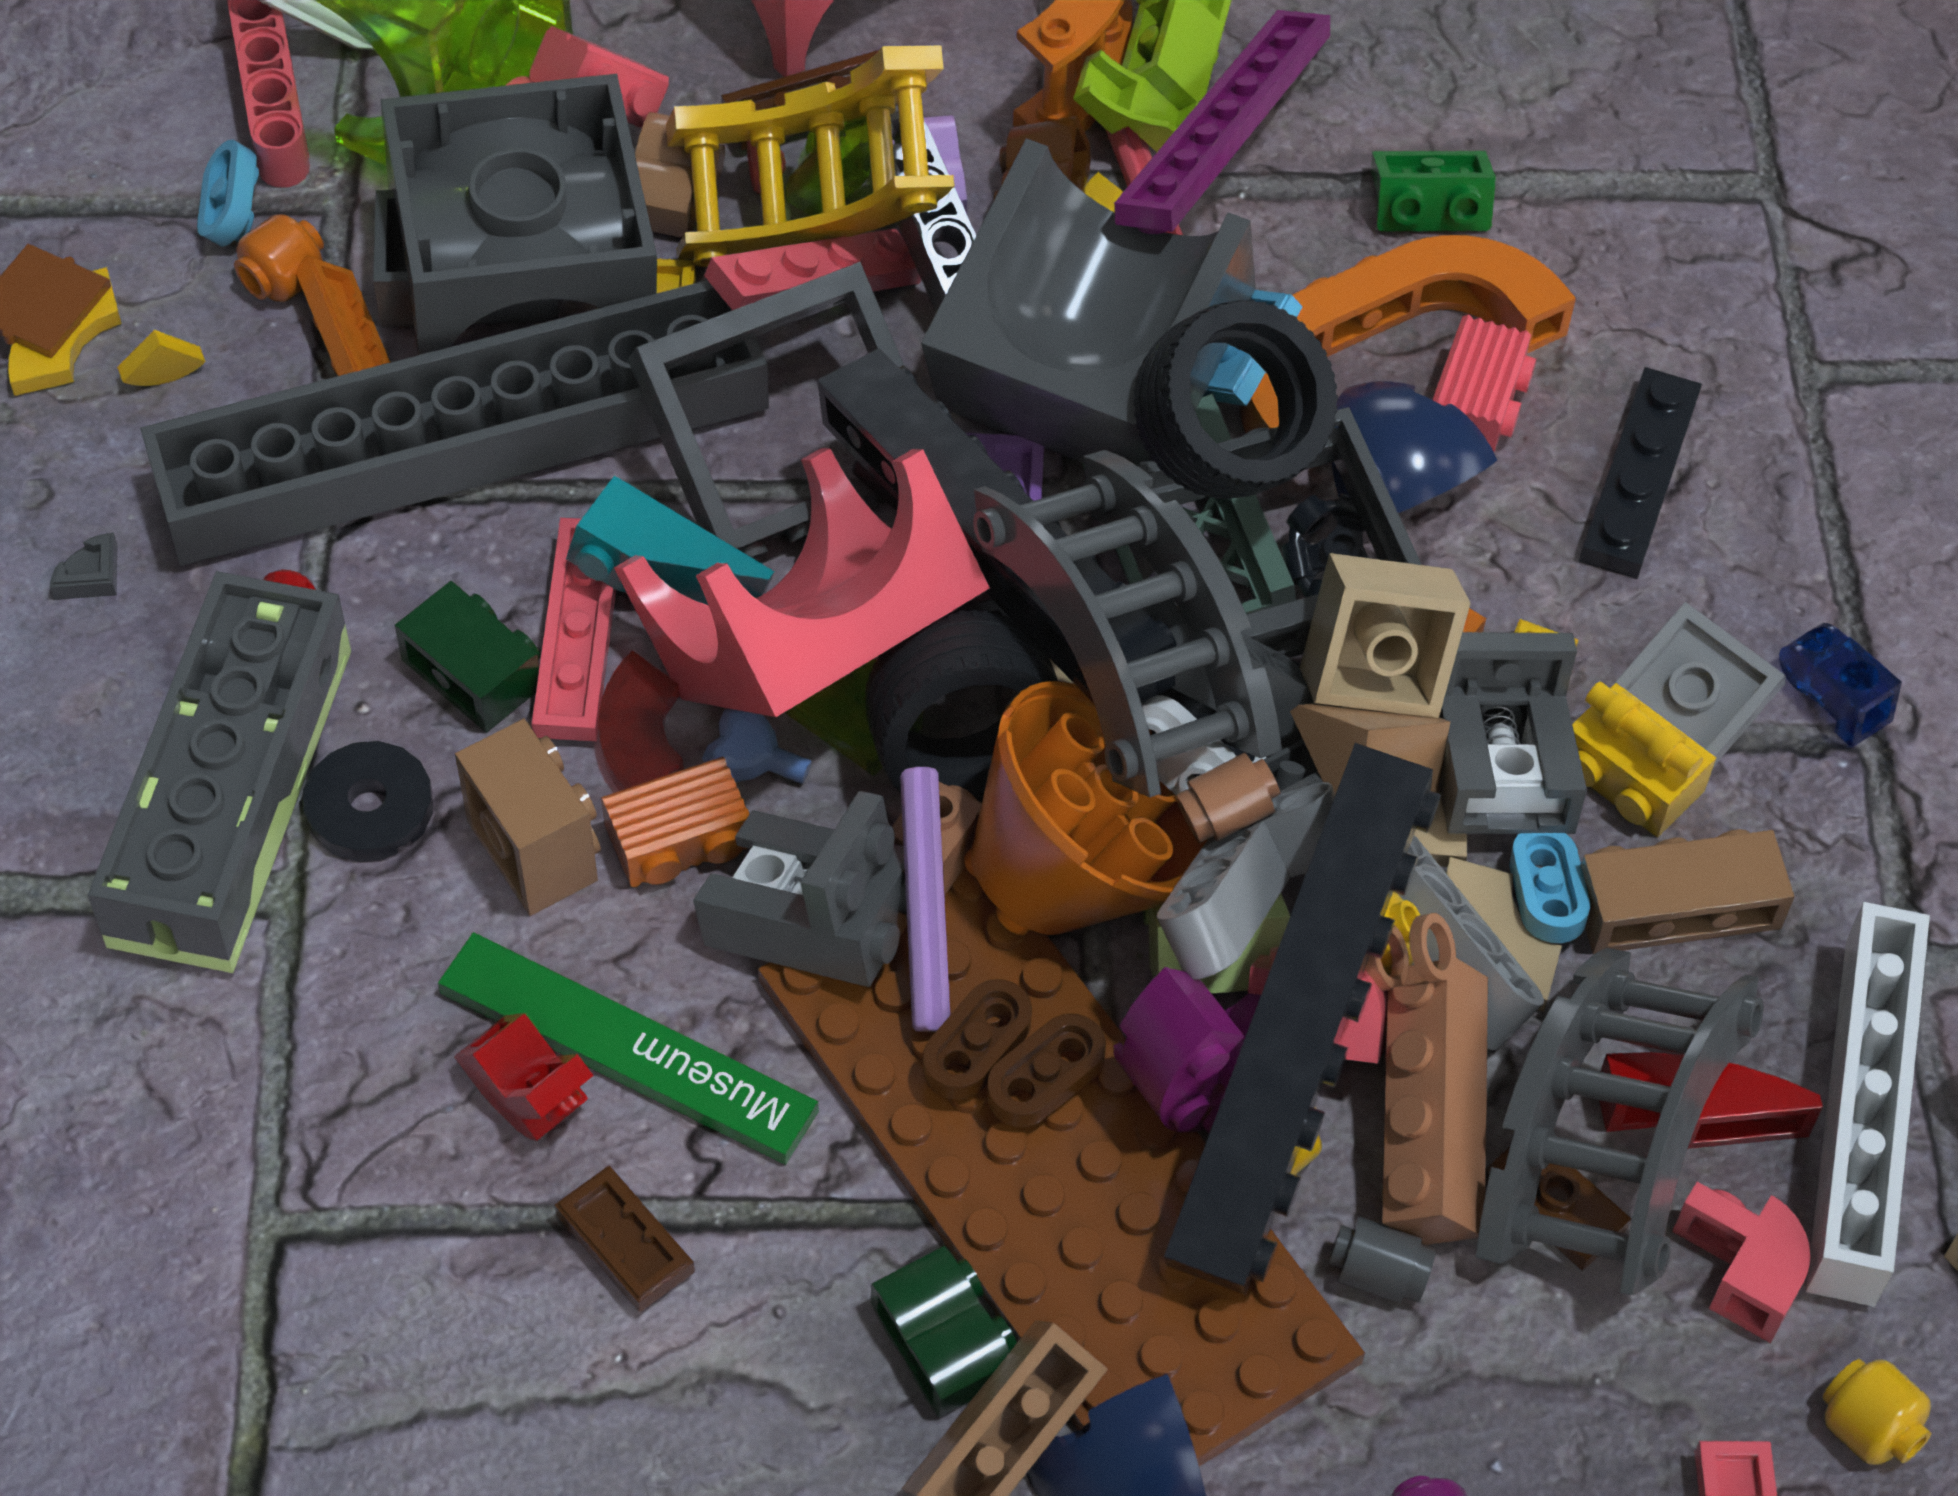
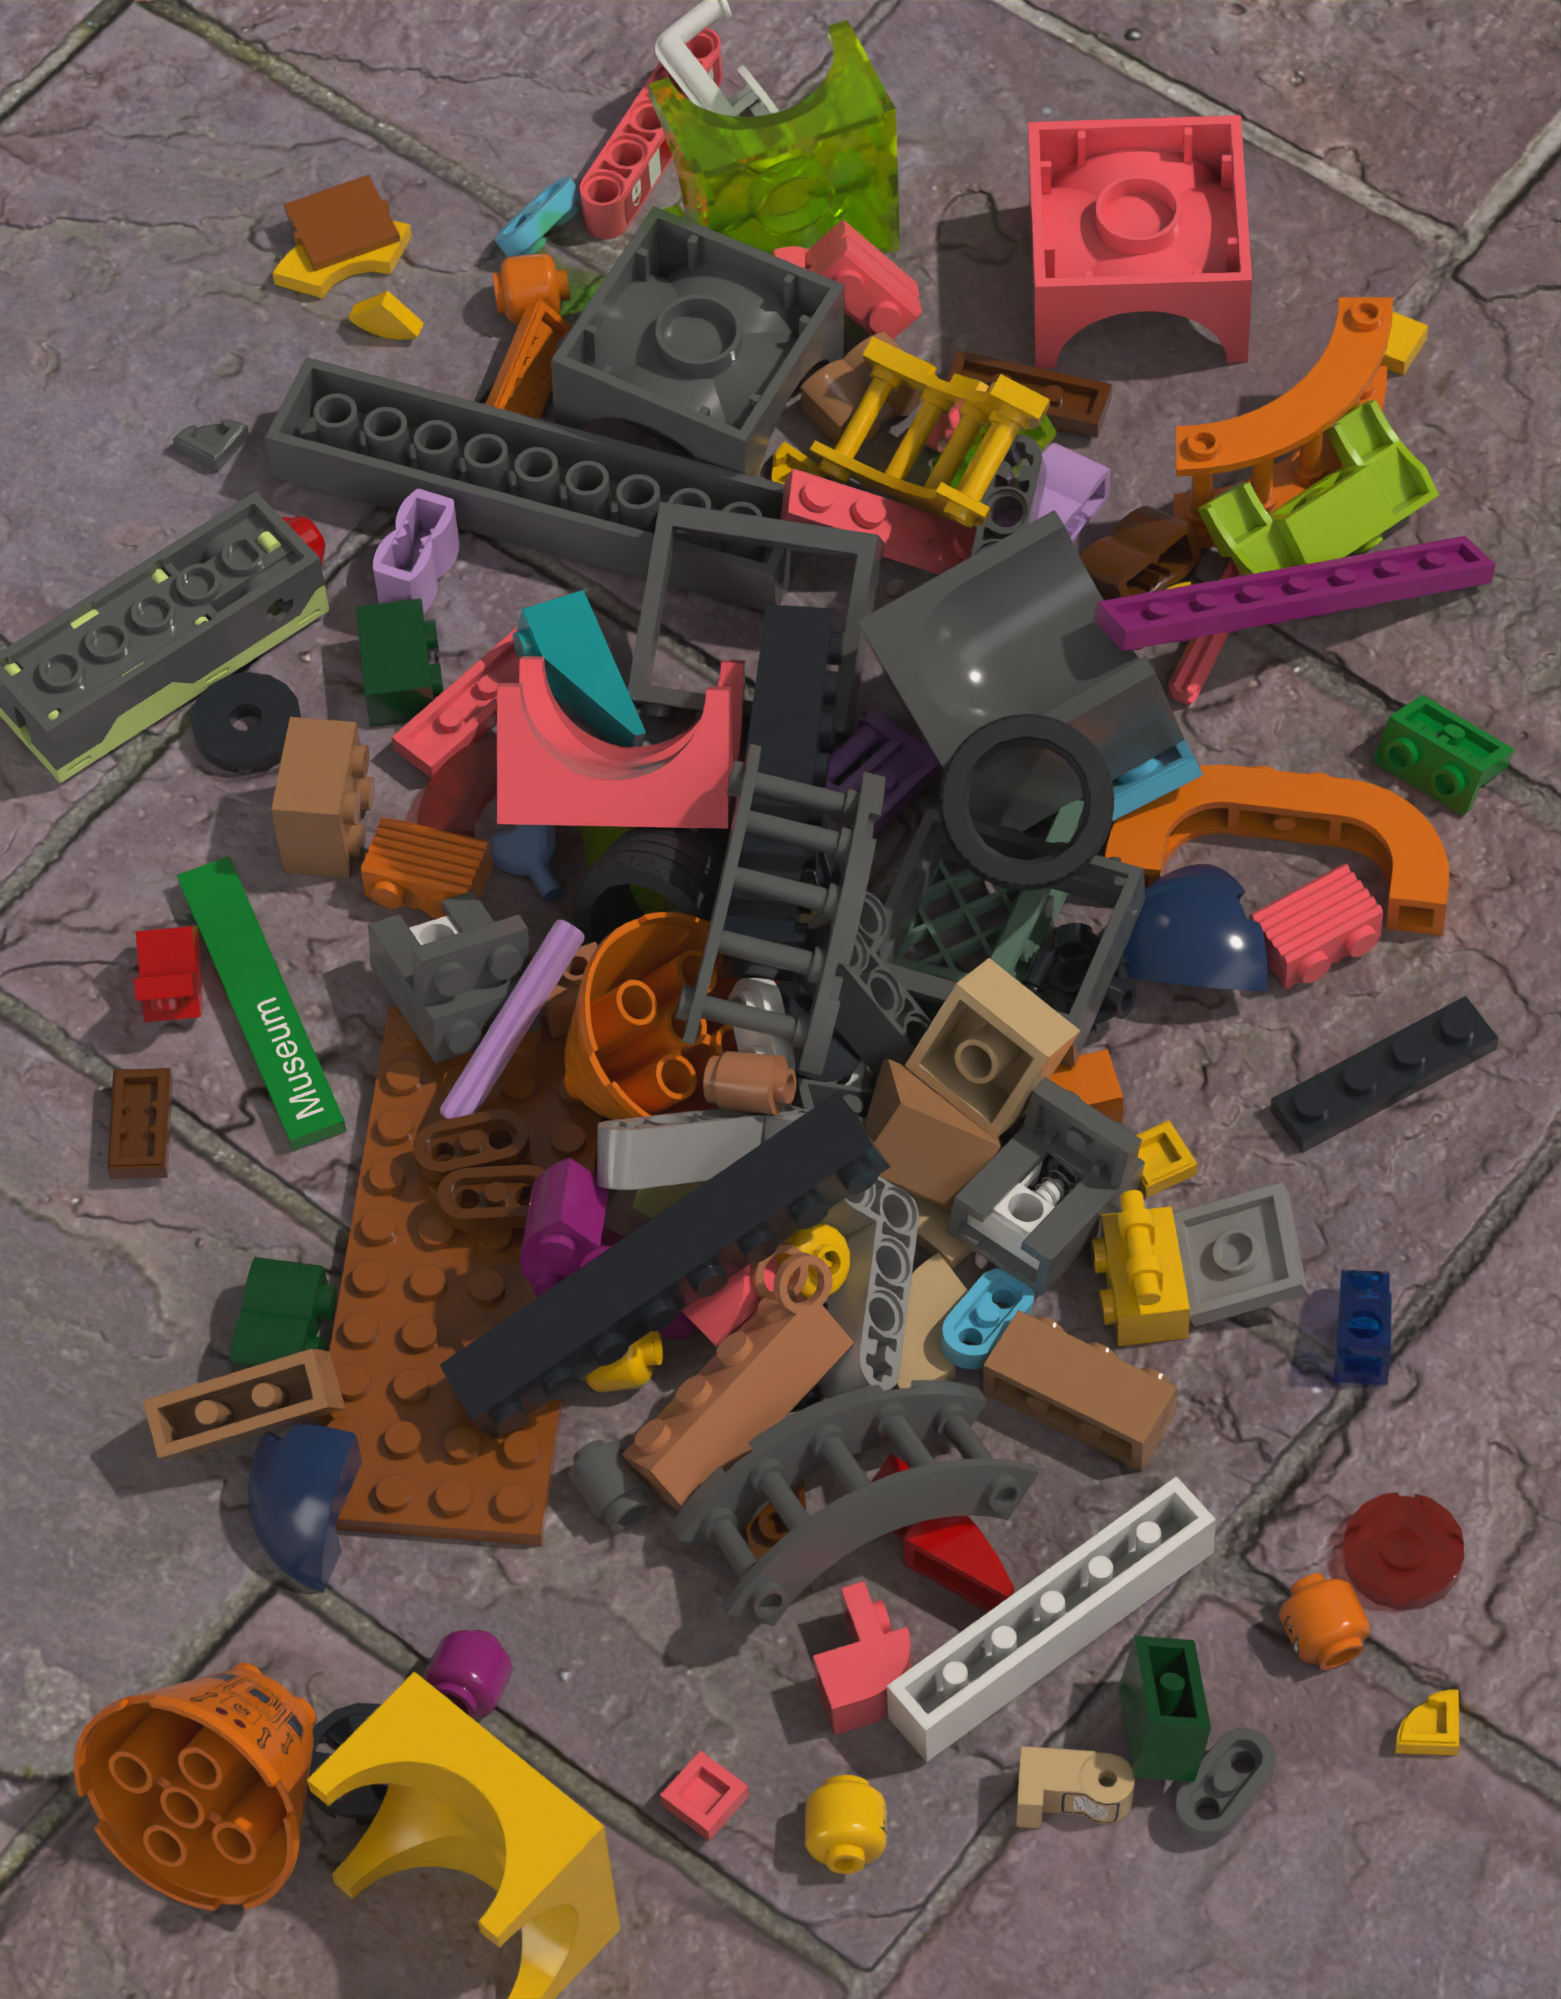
camera: 45 degrees right, 0 degrees up
none -> lavender brick [373,488,460,614]

